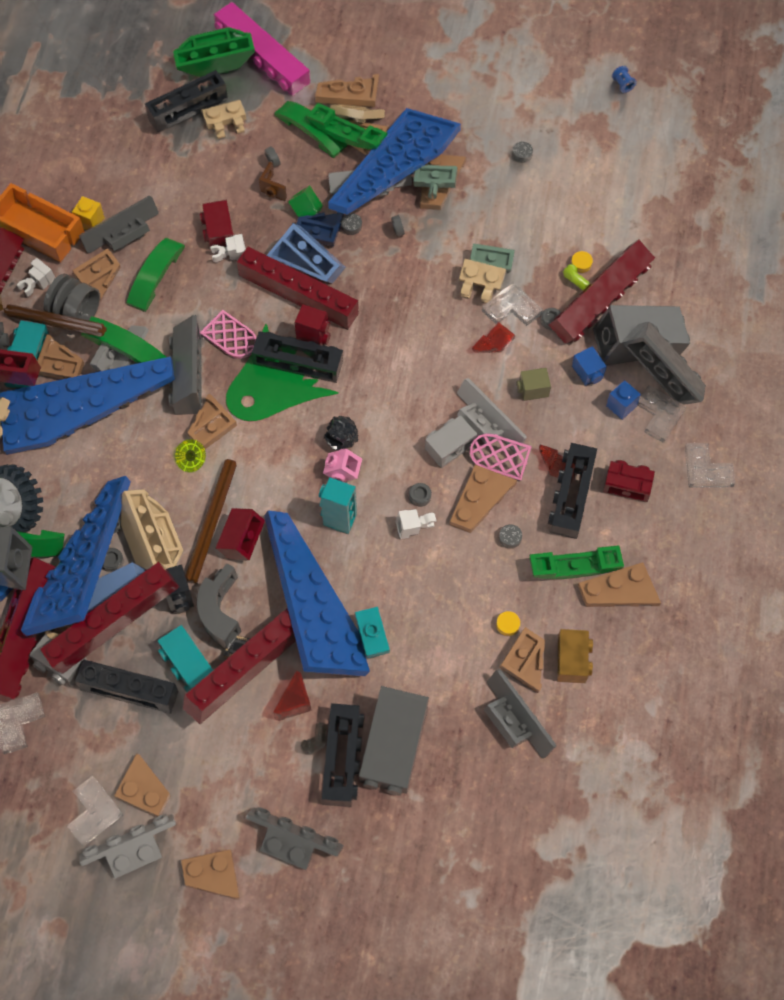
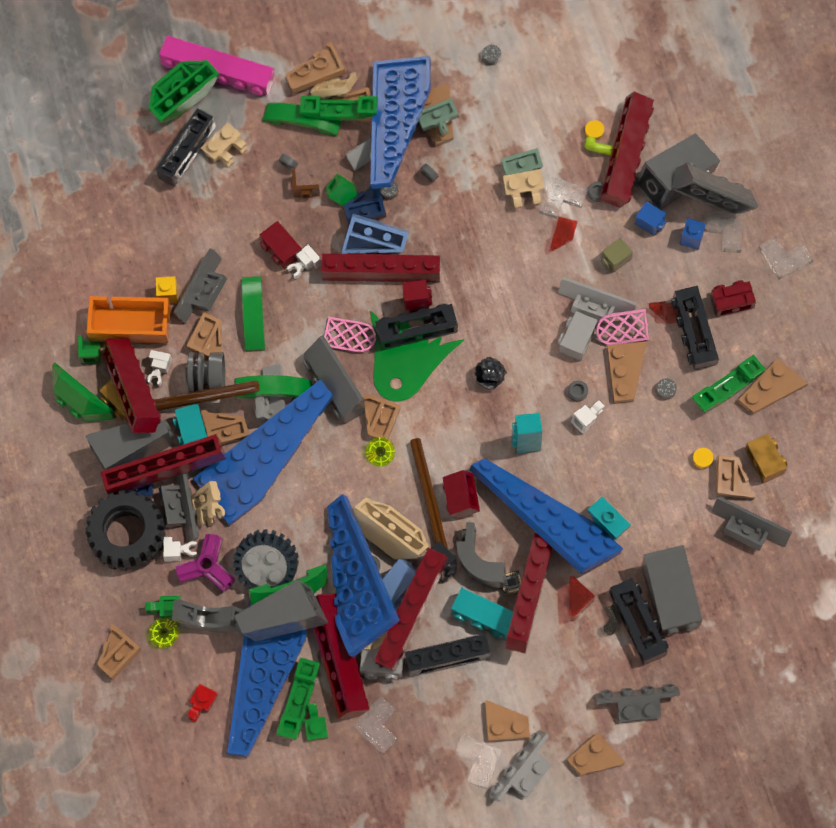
camera: 25 degrees left, 5 degrees up
bright pink brick [323,449,362,482] -> none

